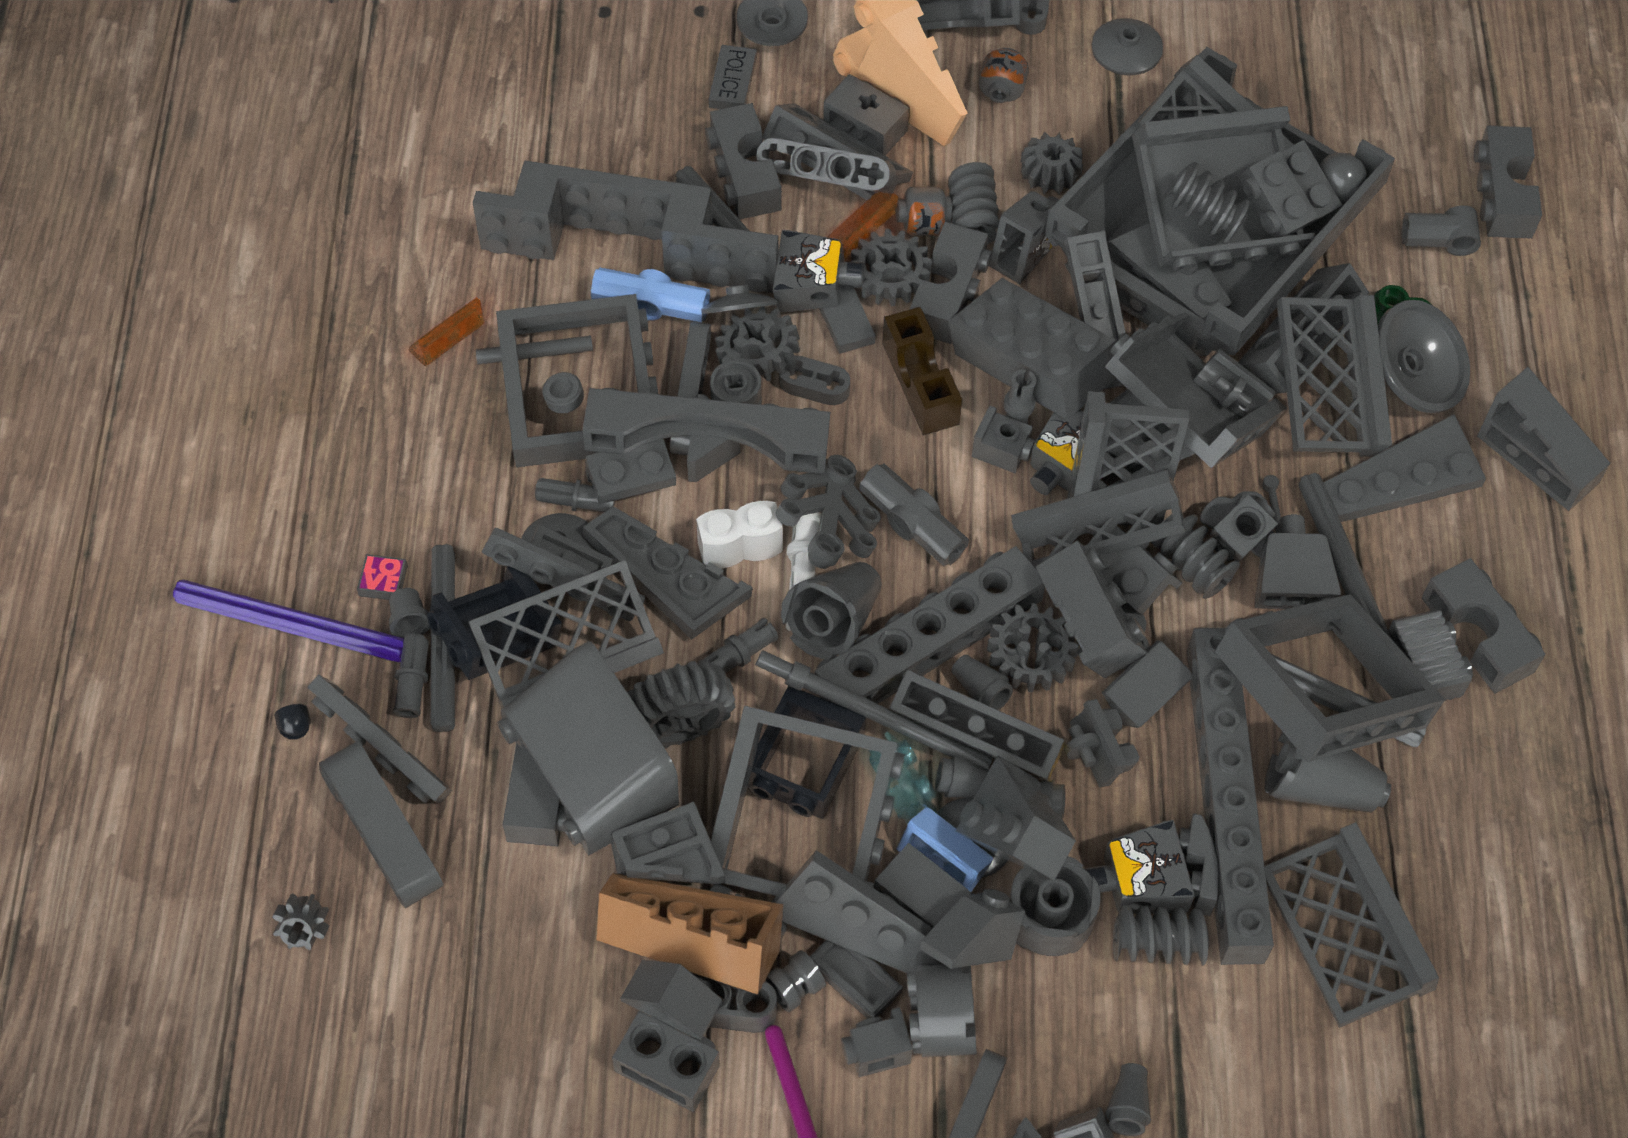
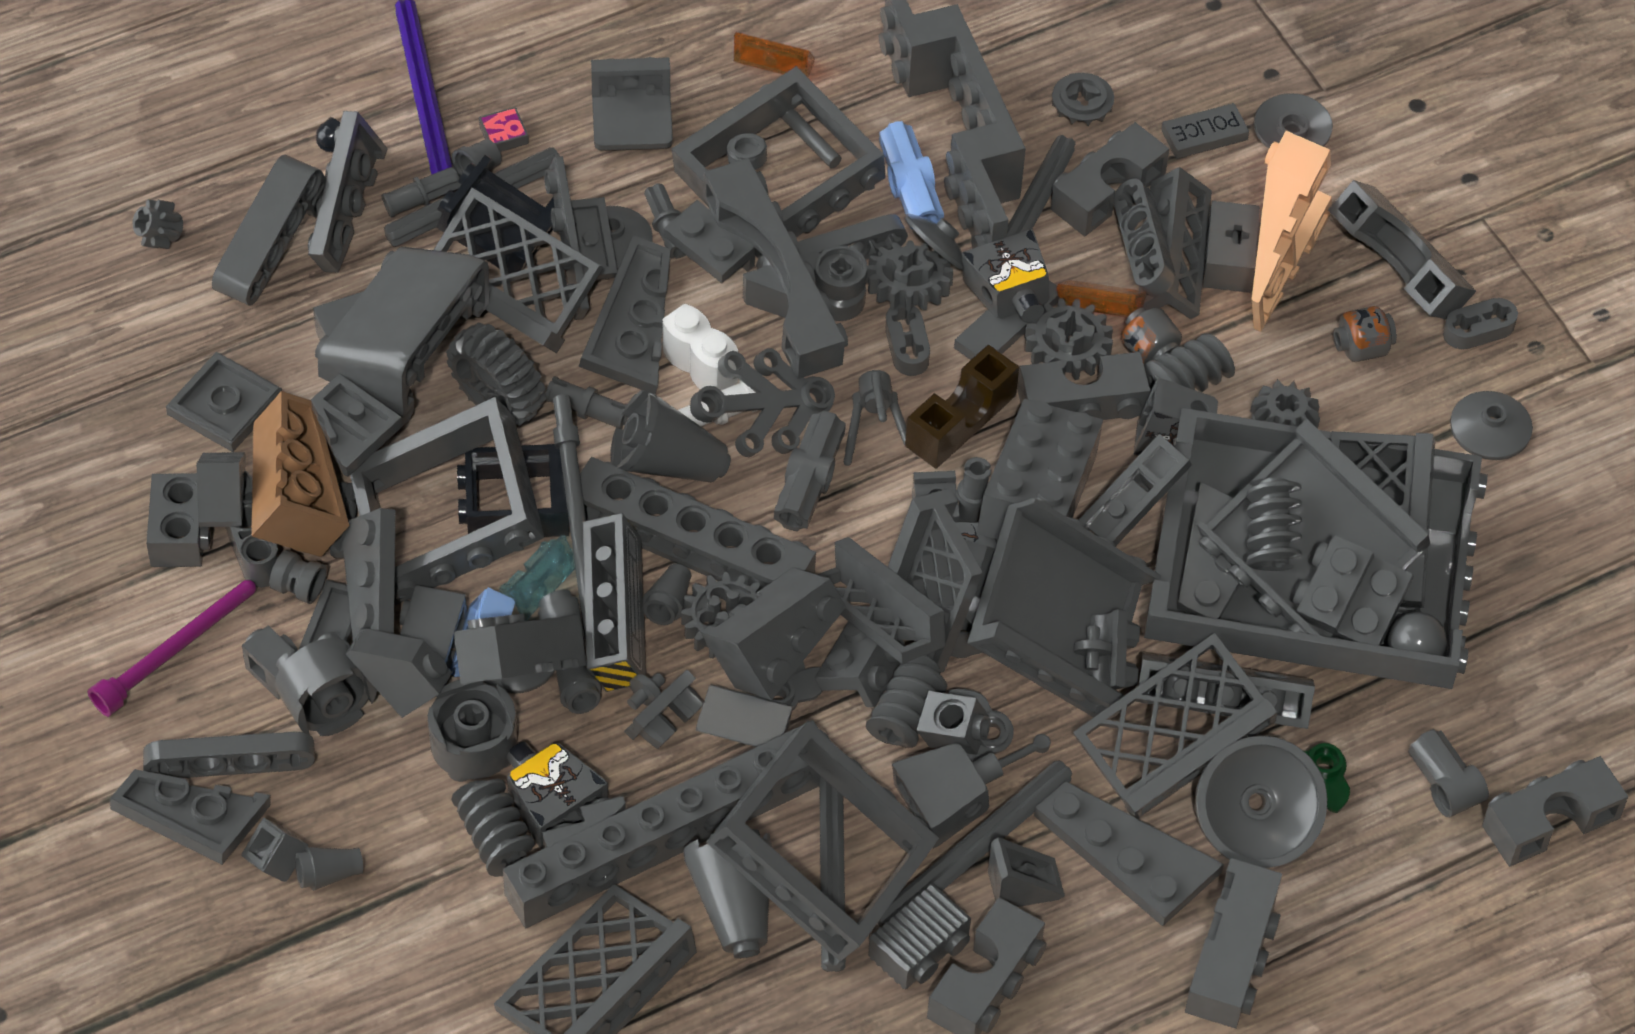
camera: 60 degrees right, 5 degrees down
none -> dark grey tile [166,351,282,452]
none -> dark grey bracket [591,57,673,150]
none -> dark grey plant [844,370,907,466]
none -> dark grey slope [988,837,1065,907]
none -> dark grey gear [1052,73,1114,126]

